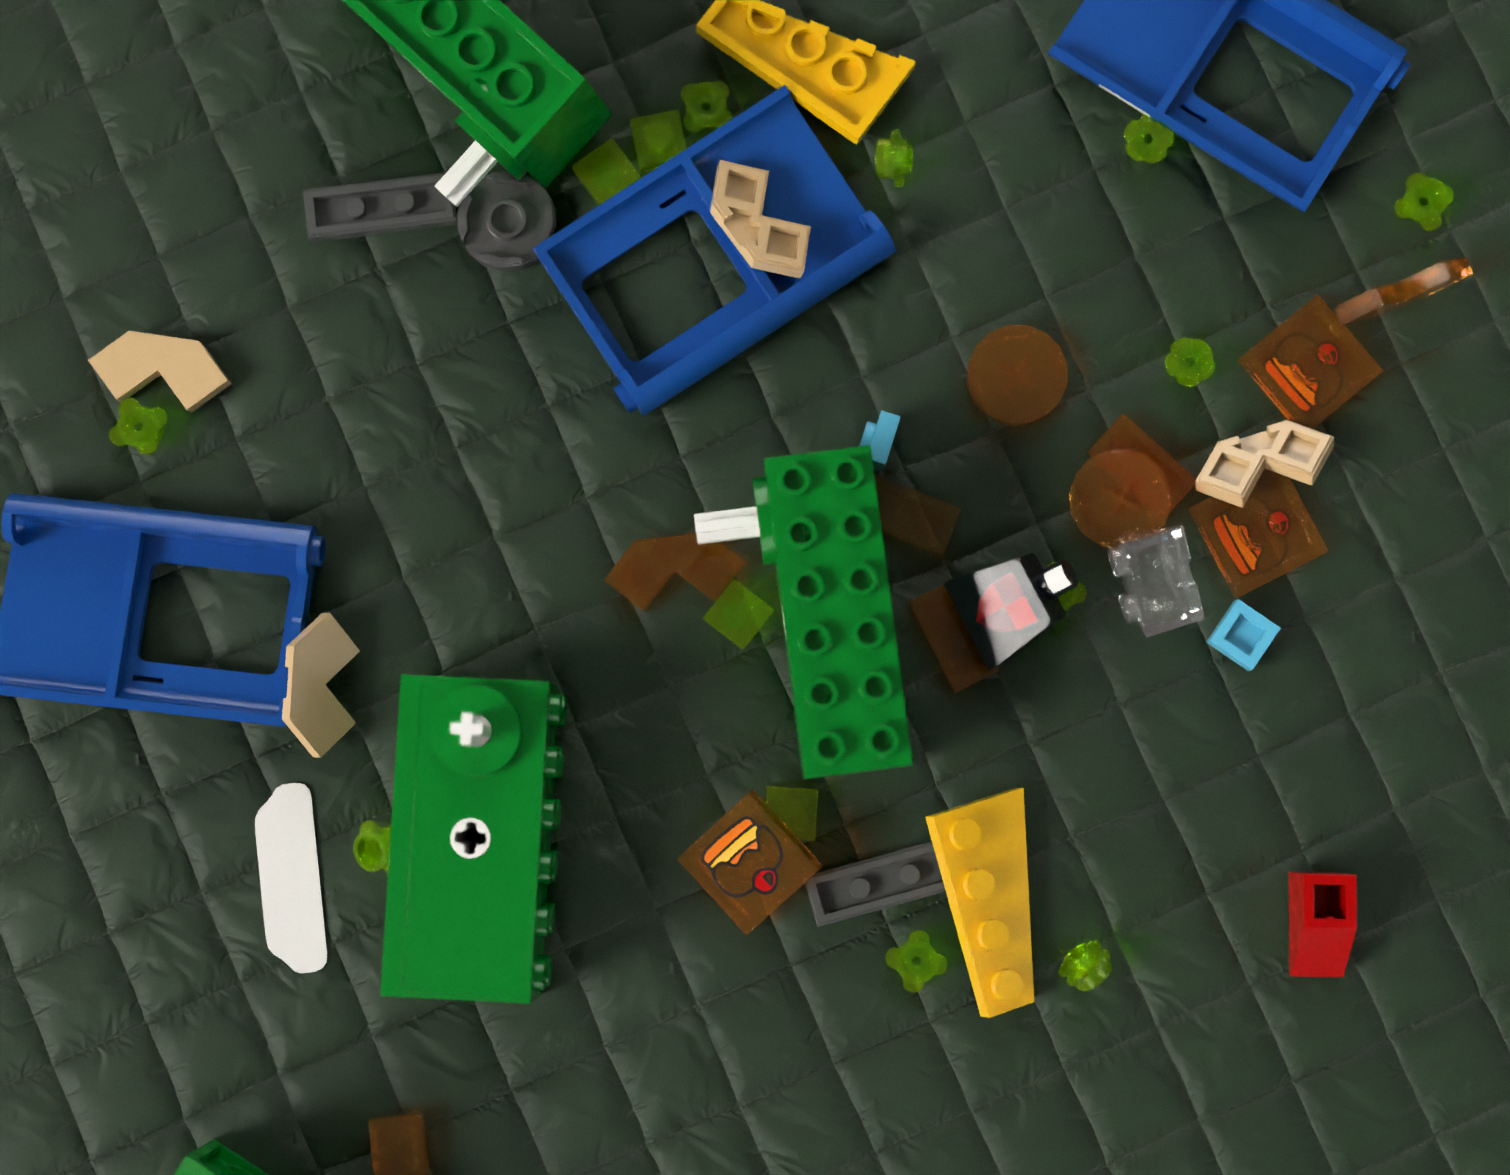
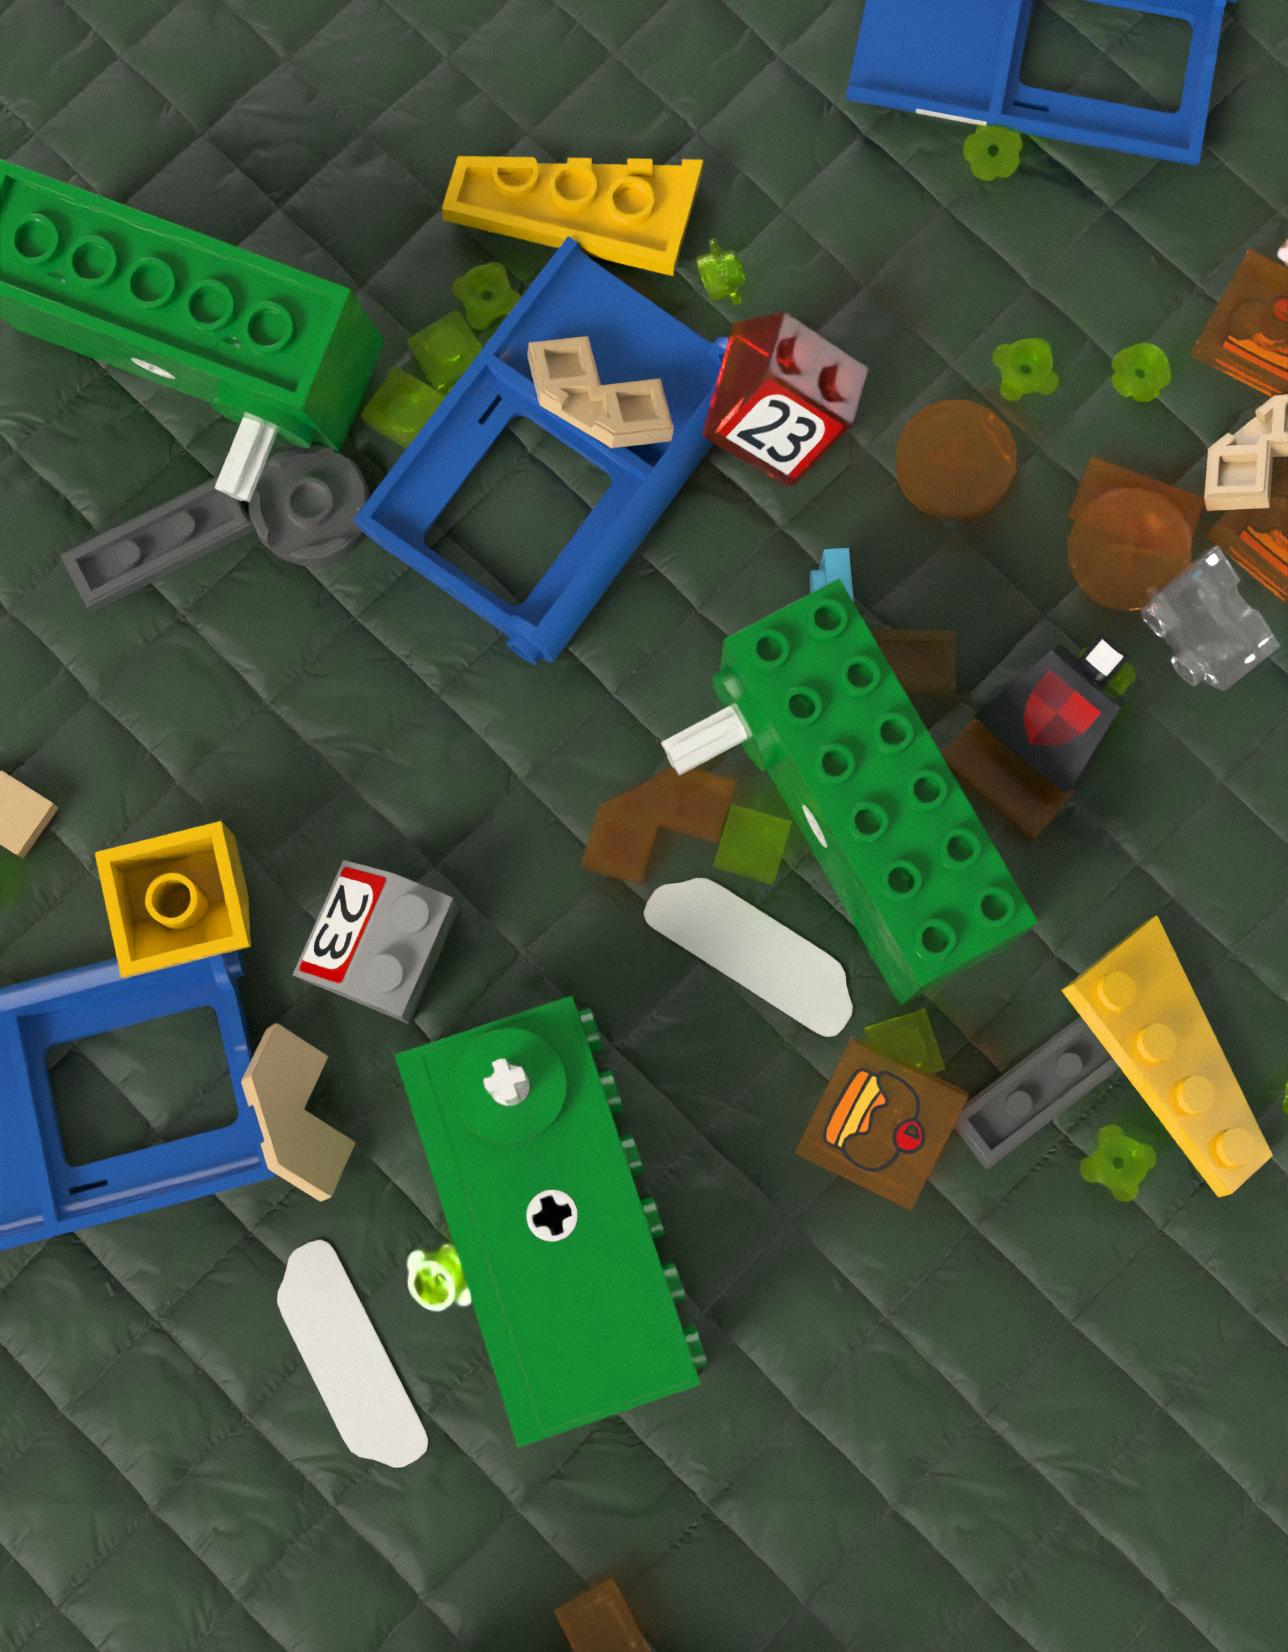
camera: 25 degrees left, 5 degrees down
none -> yellow slope [94,821,251,979]
none -> light grey slope [293,860,459,1024]
none -> white sticker [644,878,853,1037]
none -> clear red slope [701,312,868,487]
none -> clear neon green plate [992,338,1059,401]

